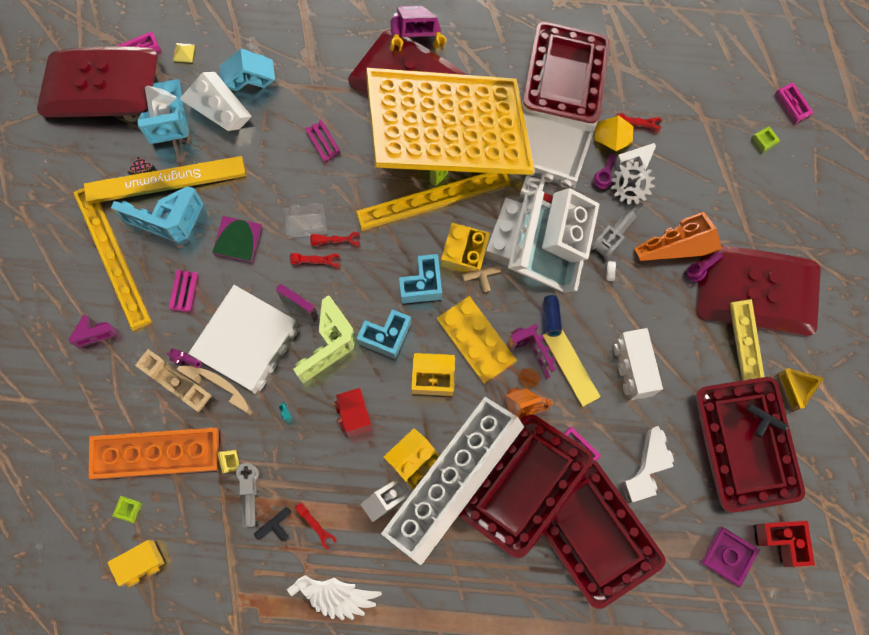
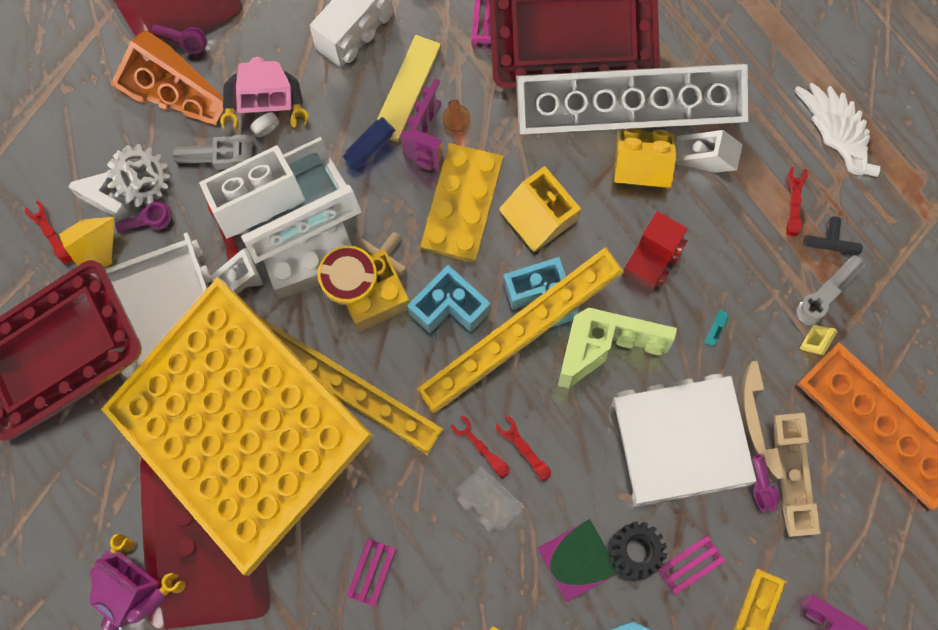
camera: 125 degrees left, 0 degrees up
magenta tile [276,284,318,322] -> none
orange wedge [504,387,553,419] -> none
none -> bright pink torso [220,57,309,132]
none -> tile [318,246,377,304]
none -> yellow tile [417,247,624,414]
none -> black tyre [607,521,667,581]

